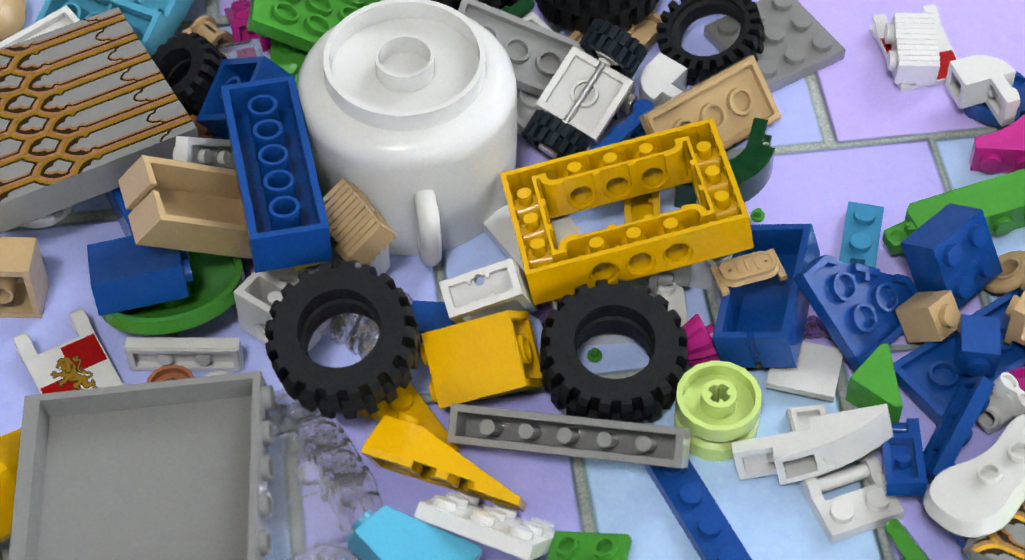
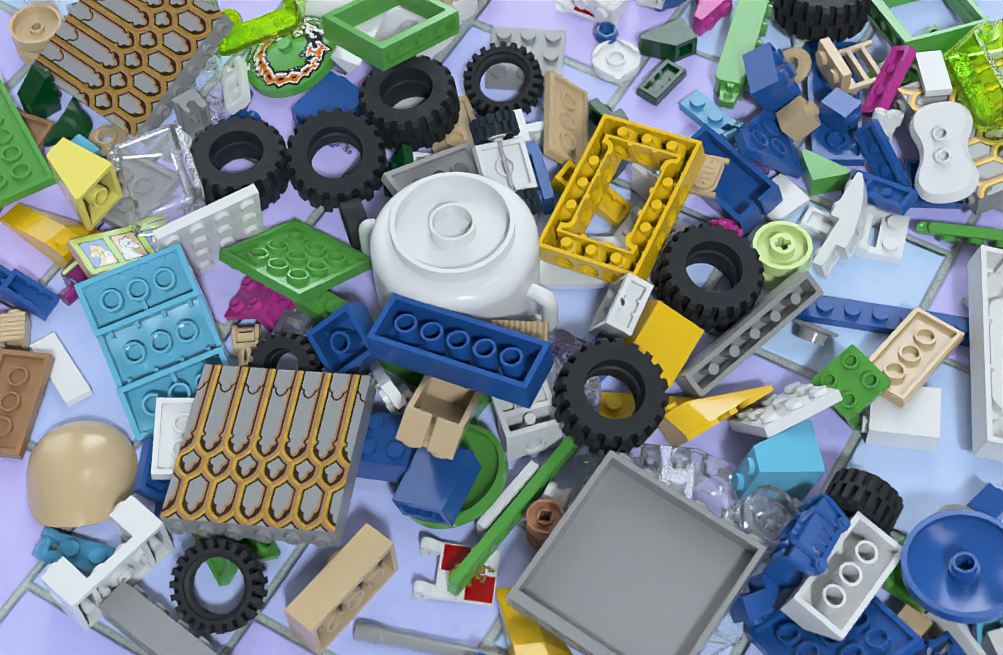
camera: 50 degrees left, 5 degrees up
none -> bright green tile [447,434,583,596]
none -> clear purple piece [551,329,580,372]
none -> white tile [591,39,641,82]
none -> blue plate [594,22,619,44]
none -> plate [636,59,687,106]
none -> slope [638,17,698,63]
none -> light grey piece [793,318,840,346]

